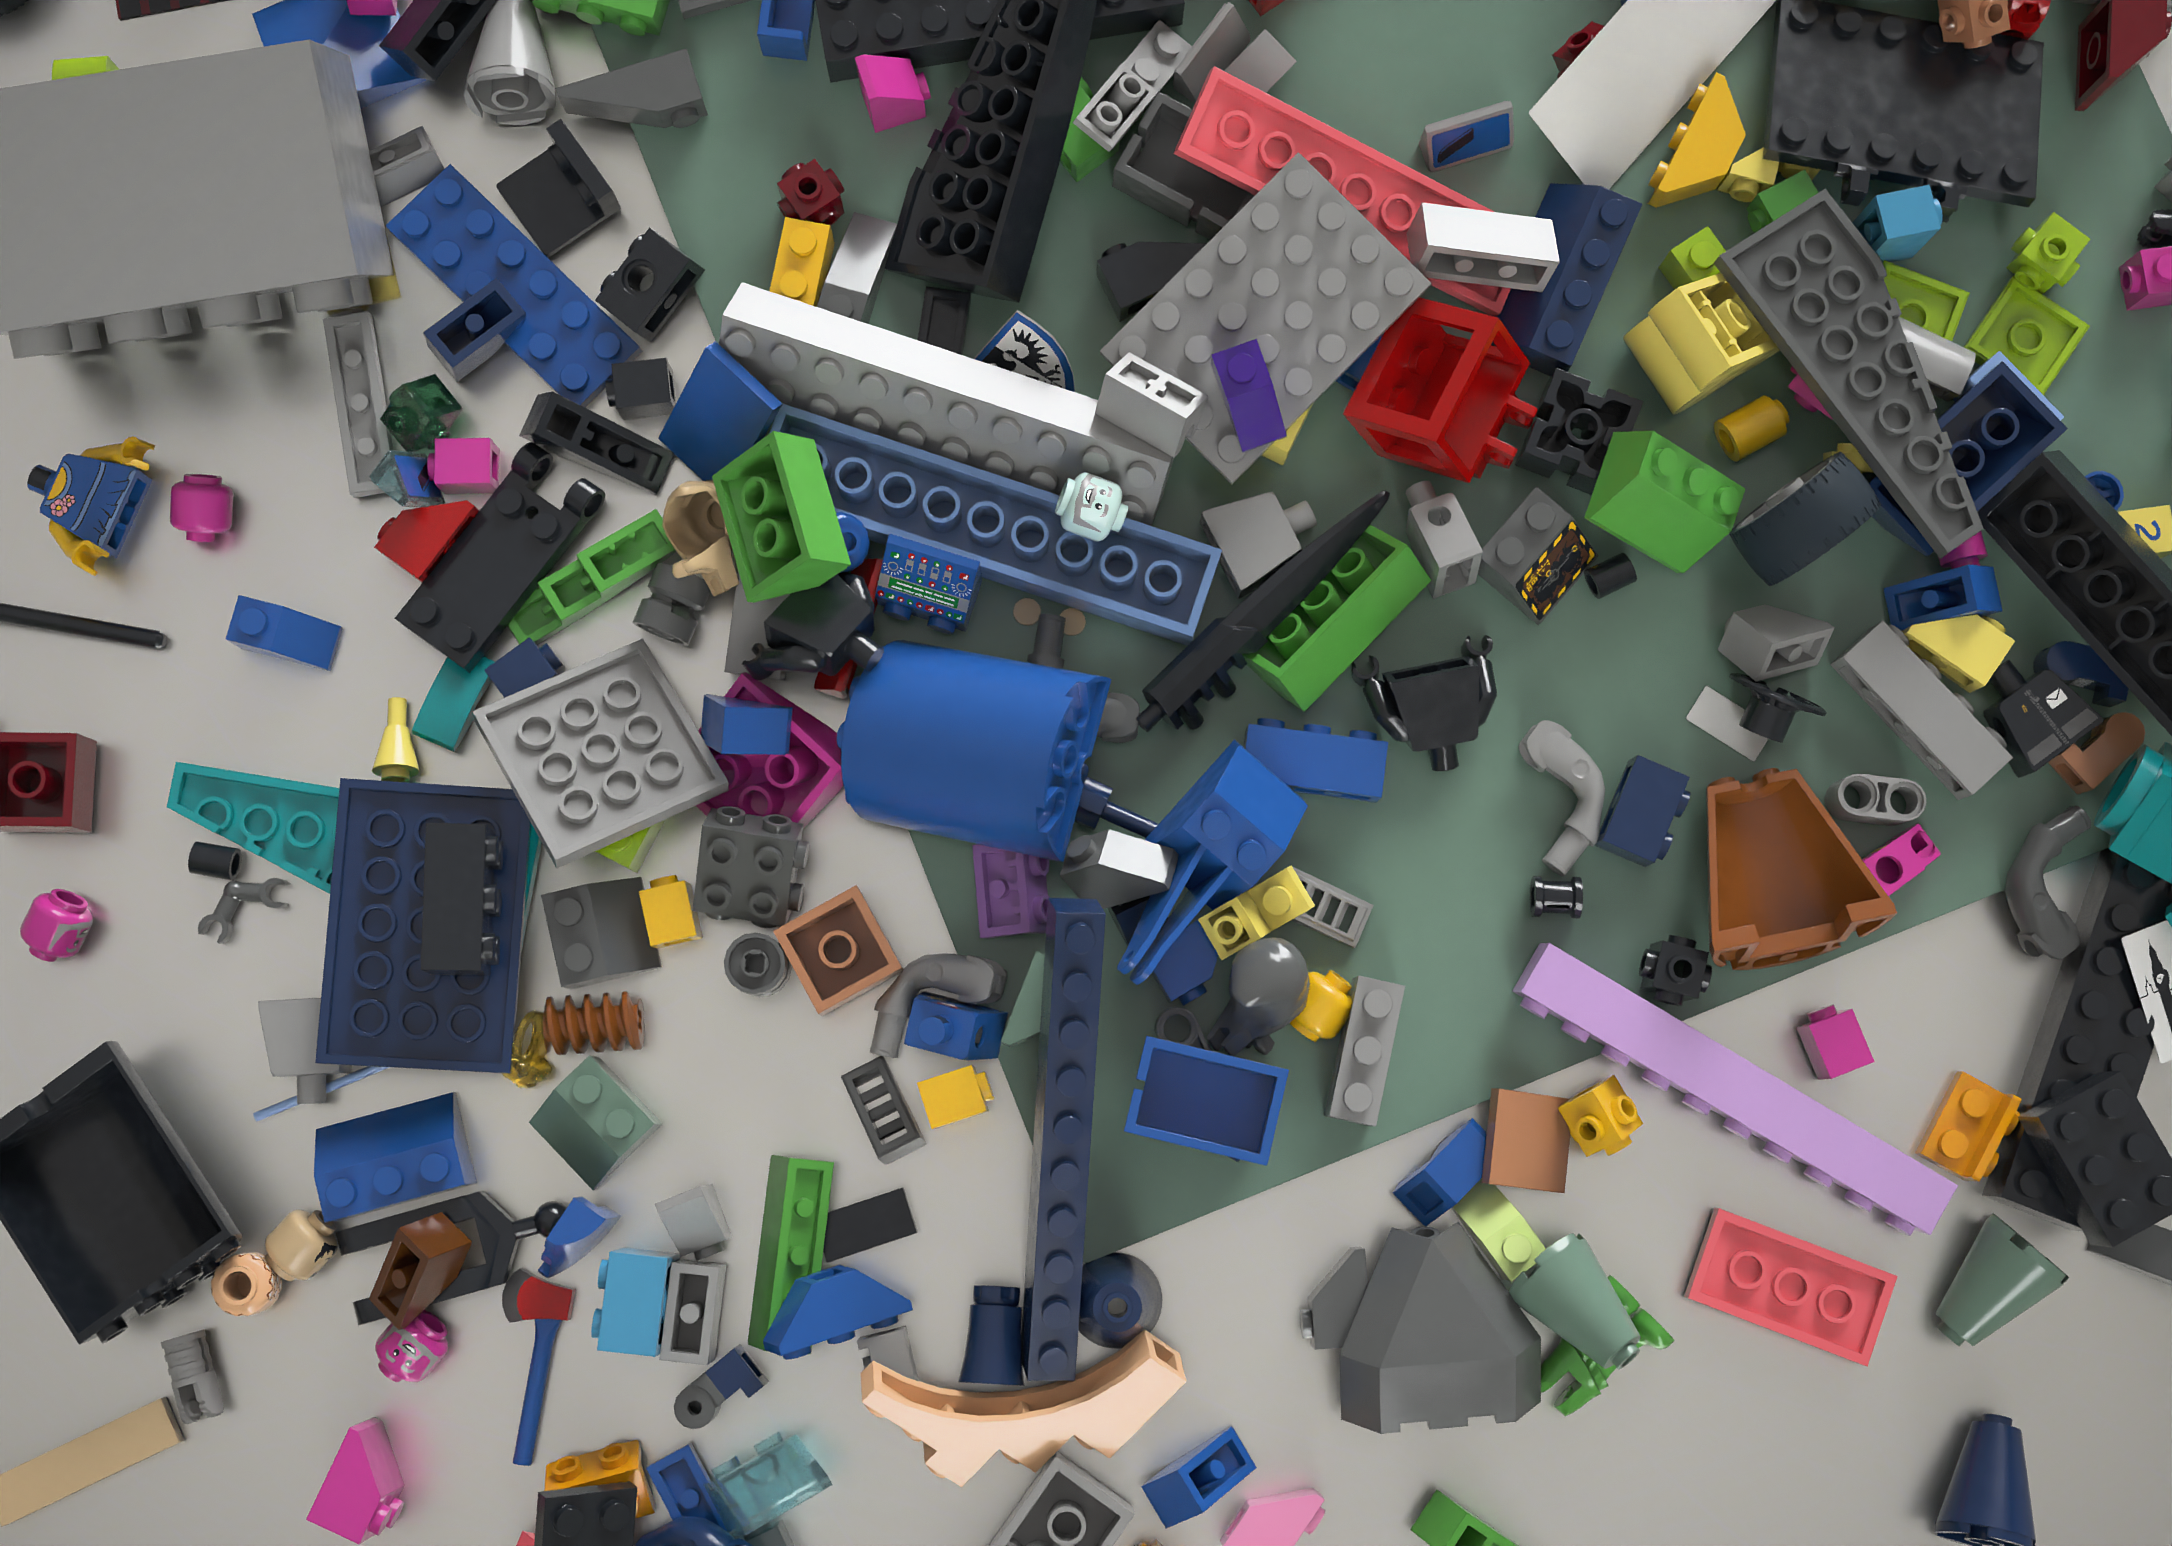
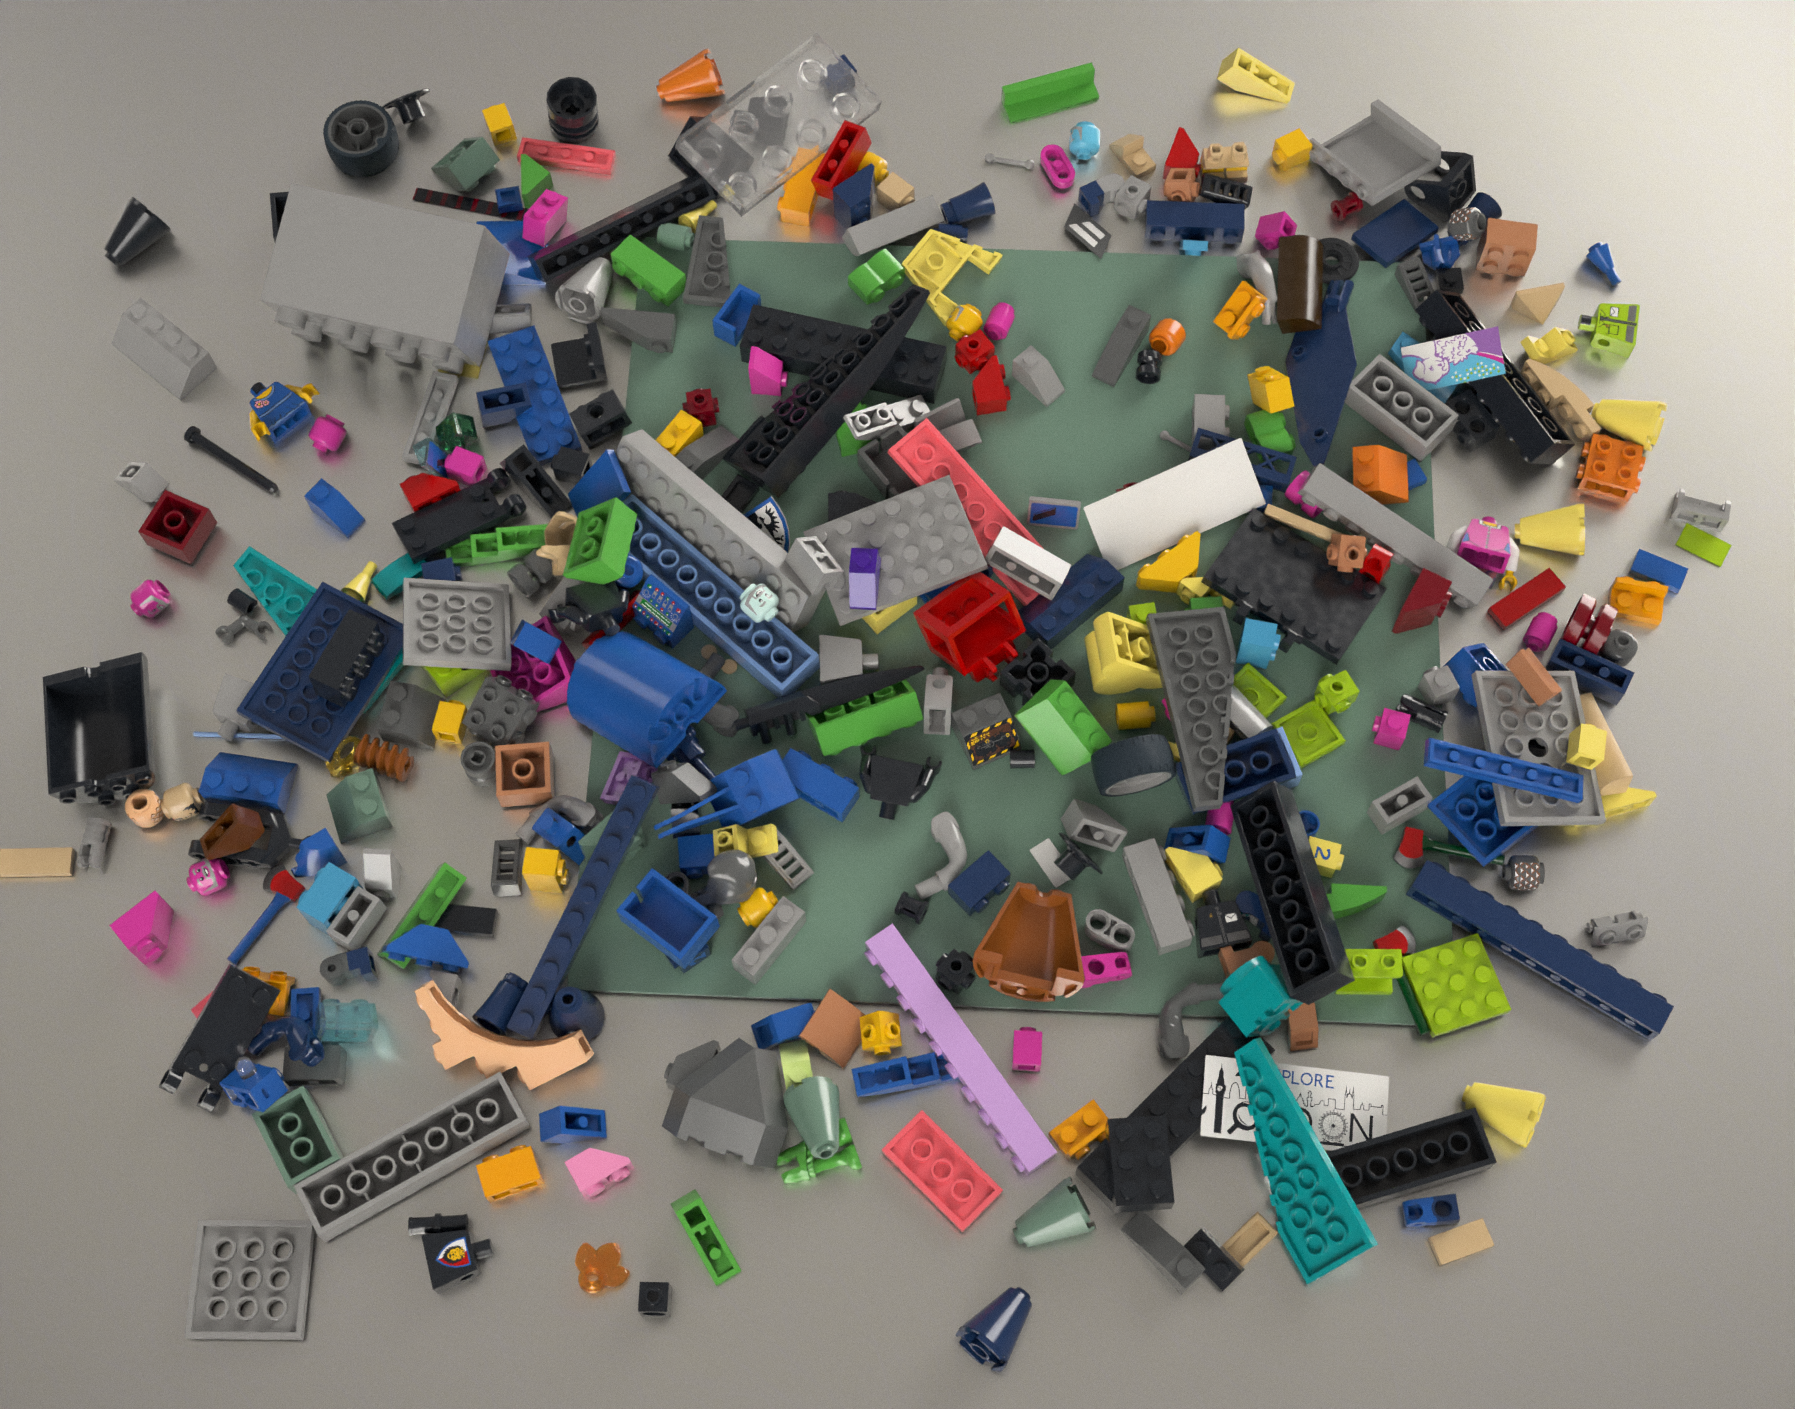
camera: 30 degrees right, 15 degrees down
none -> blue slope [851,1052,959,1097]

